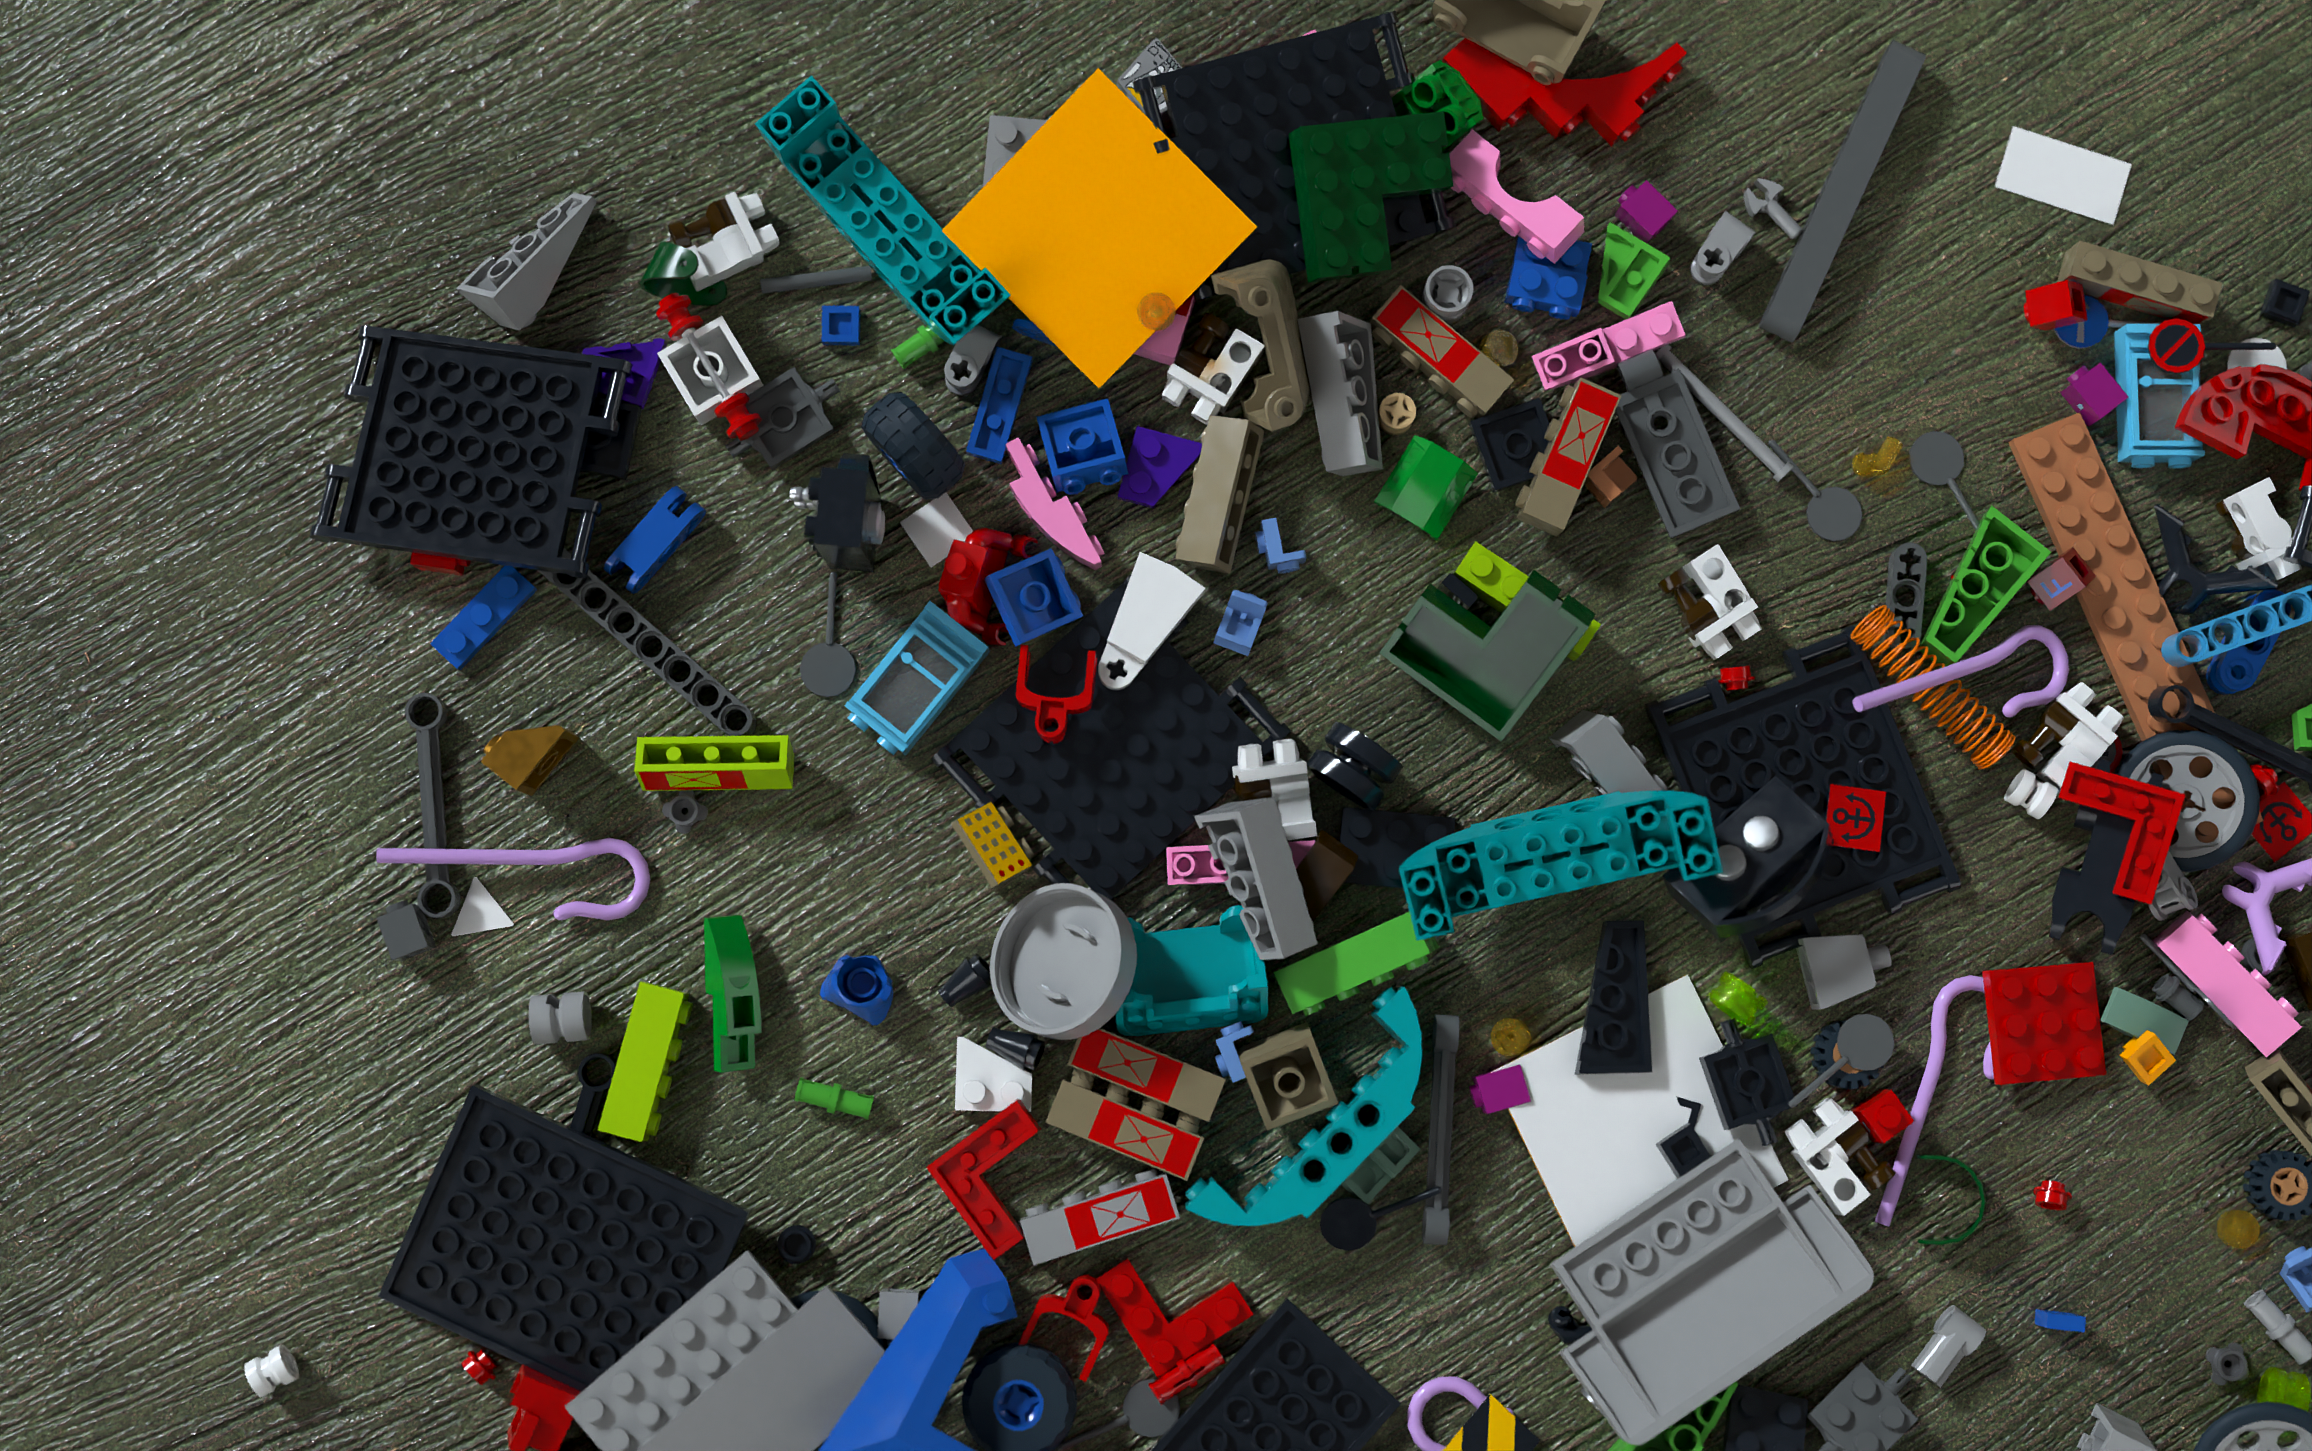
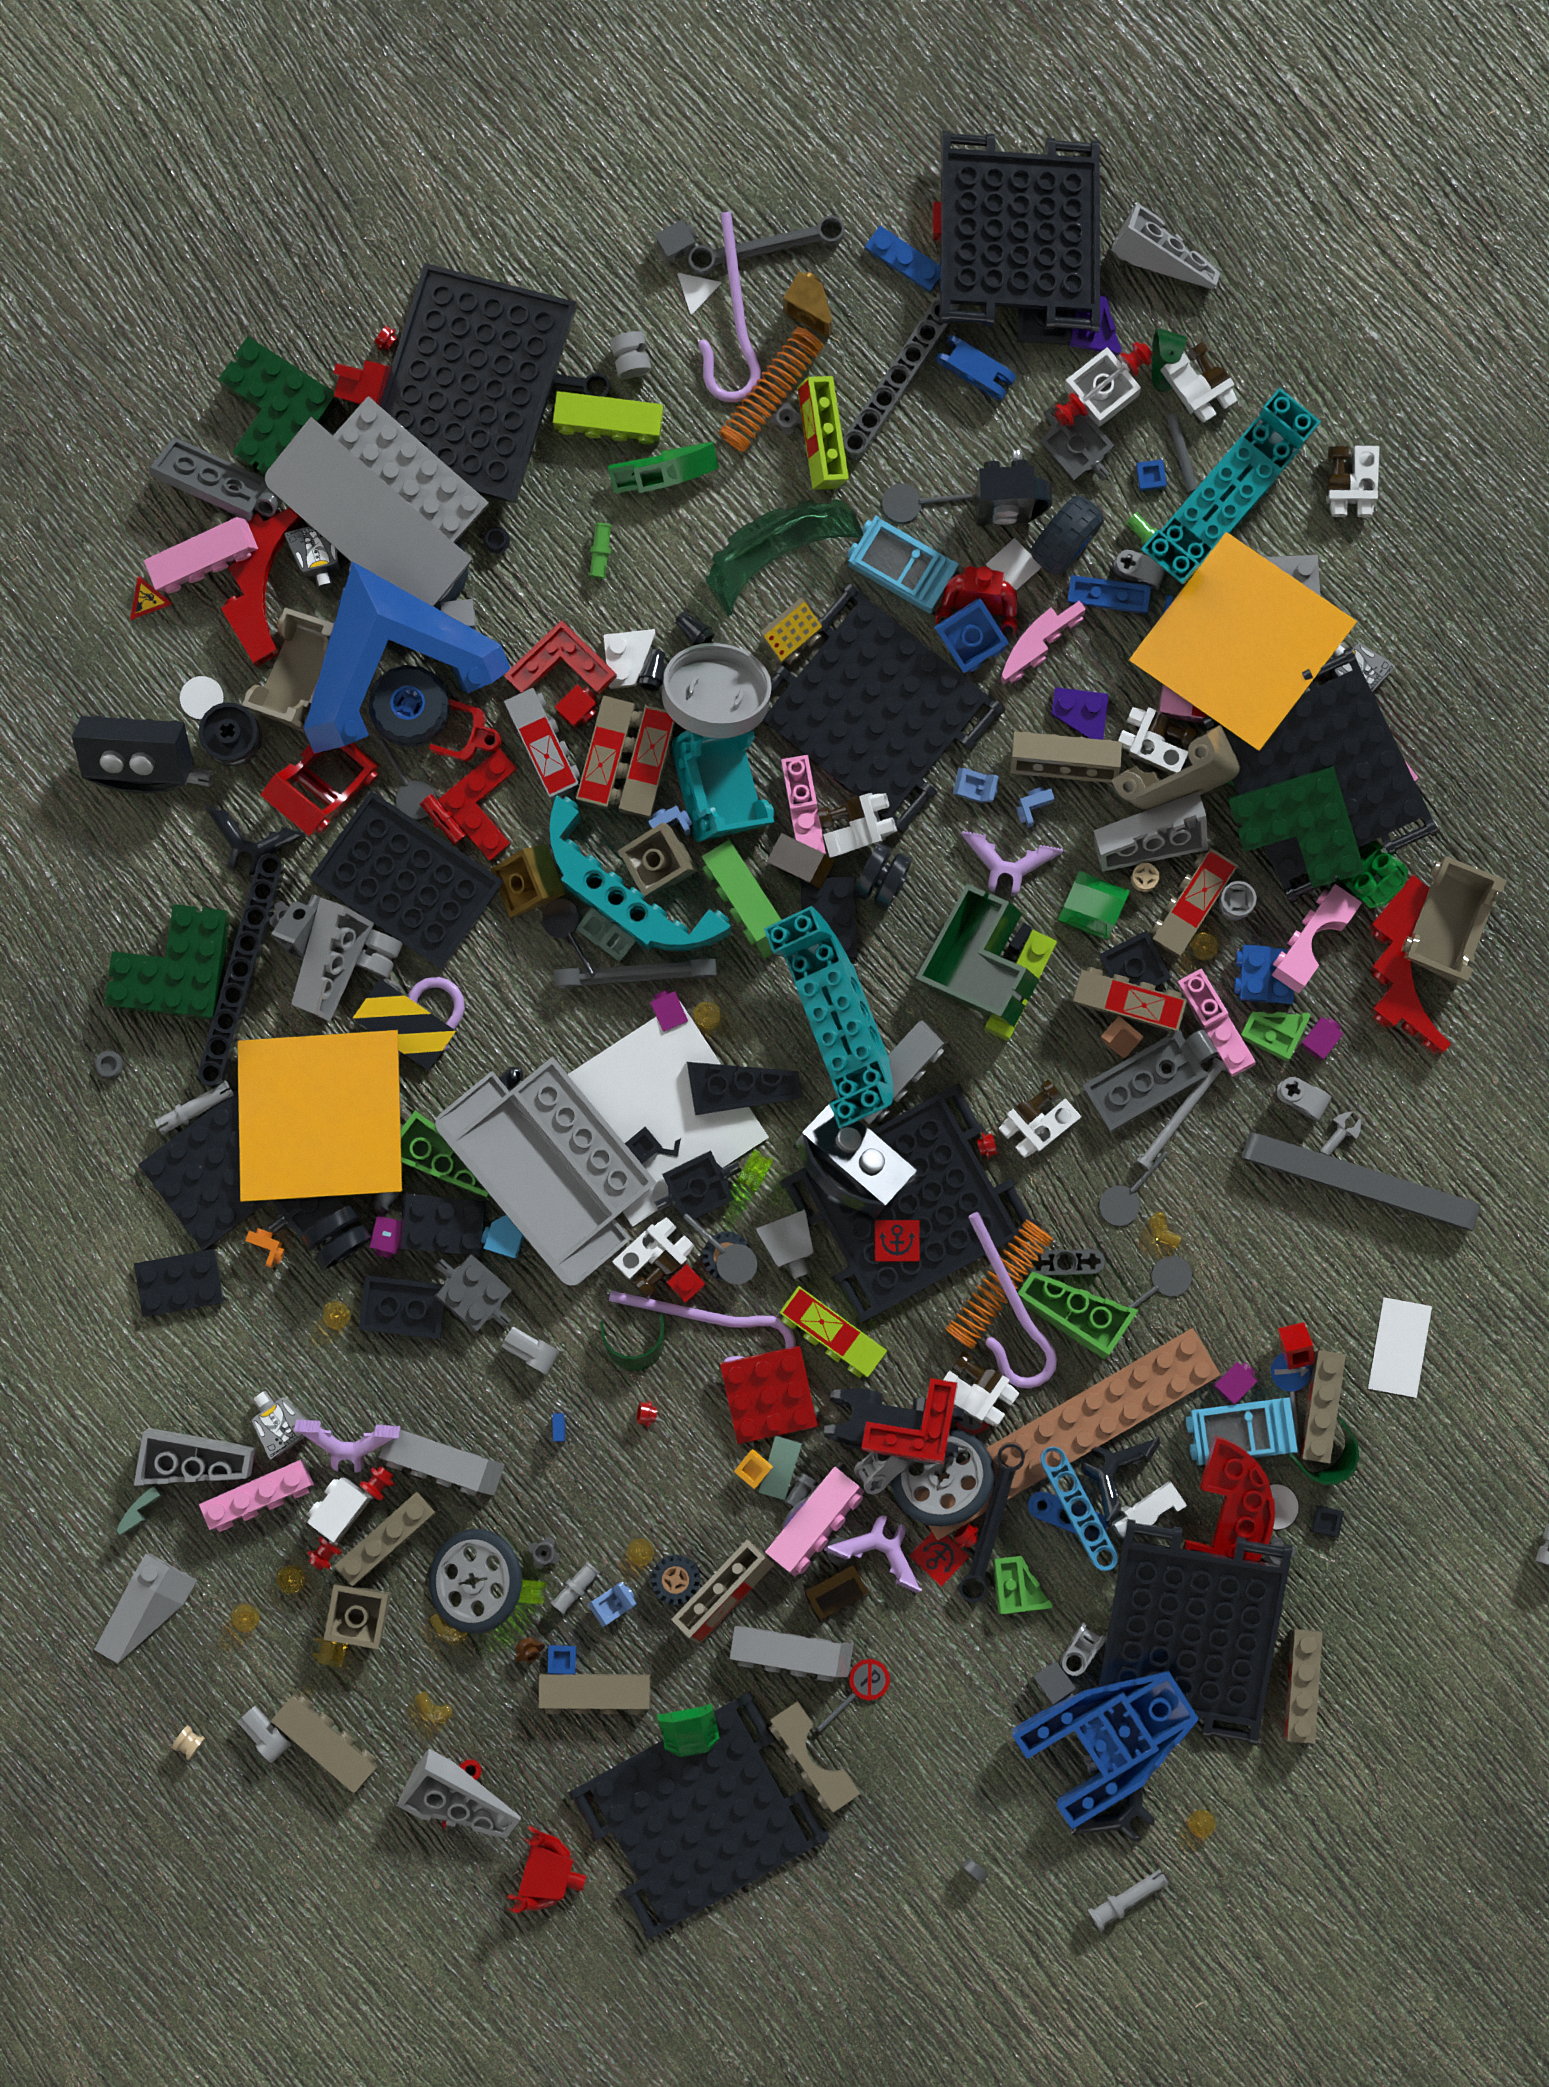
camera: 90 degrees right, 0 degrees up
white wheel [244,1345,299,1397] -> none
blue hair [820,955,893,1026] -> none
red piece [1016,645,1098,744] -> none
blue plate [1036,398,1128,495] -> none
white piece [1098,552,1205,690] -> none
clear yellow tile [1137,292,1176,331] -> none
light grey wedge [1194,797,1318,960] -> none
white wheel [2004,769,2058,819] -> none
brick [2027,547,2096,611] -> none
piece [2147,318,2276,374] -> none
none -> dark azure slope [481,1215,524,1260]
none -> pearl gold slope [490,844,566,918]
none -> red brick [554,684,597,730]
none -> clear green windscreen [706,499,864,617]
none -> orange piece [718,327,824,452]
none -> lime brick [779,1286,887,1378]
none -> lavender piece [961,831,1063,896]
none -> dark green piece [1288,1416,1360,1485]
none -> white hips [1326,446,1379,517]

